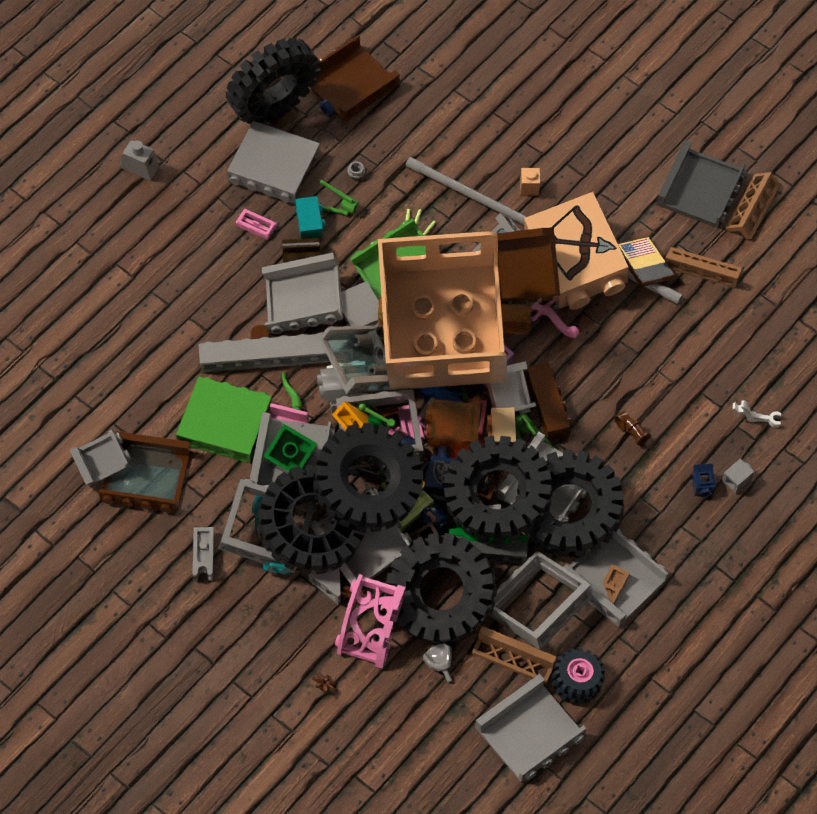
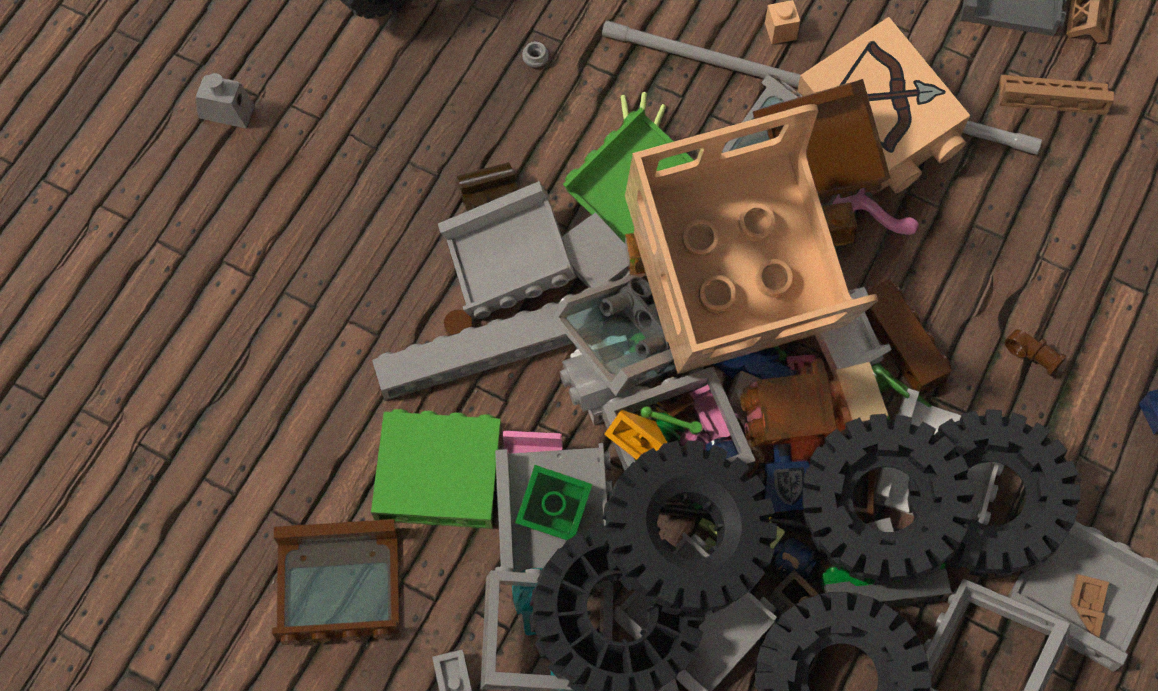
camera: 10 degrees left, 5 degrees up
light grey panel [70,430,132,487] -> none
light grey panel [227,121,320,204] -> none
bright pink tile [236,209,277,240] -> none
bright green animal [282,372,302,411] -> none
teal brick [295,196,326,238] -> none
bright green plant [320,180,359,216] -> none
tile [618,236,674,287] -> none

